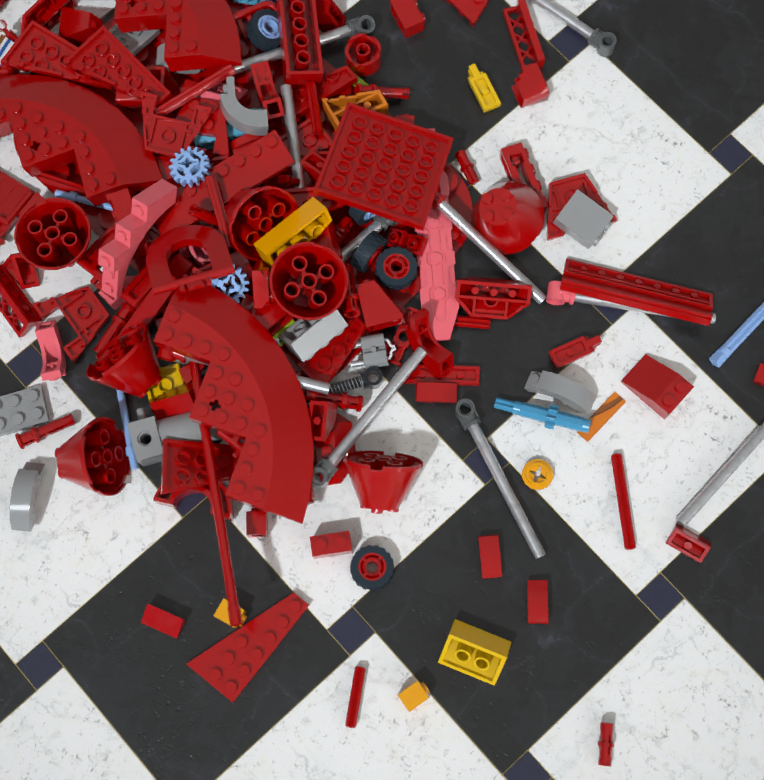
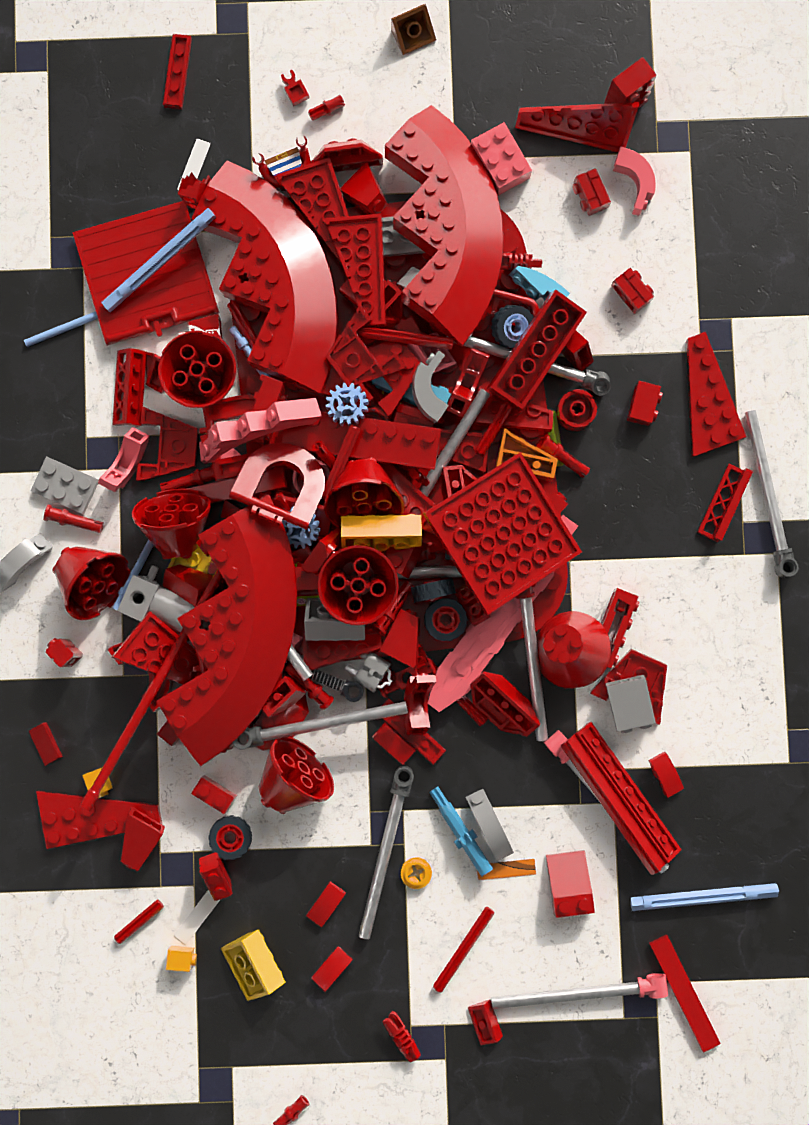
camera: 40 degrees right, 10 degrees up
red axle [455,150,479,185] -> none
yellow hinge [468,64,501,113] -> none
red piece [511,62,550,108] -> none
red hinge [548,335,602,370] -> none
none -> red brick [45,638,83,667]
none -> red slope [121,807,165,871]
none -> white sticker [174,890,220,944]
none -> red brick [199,852,232,901]
none -> red hinge [383,1011,421,1062]
none -> red slope [648,751,684,798]

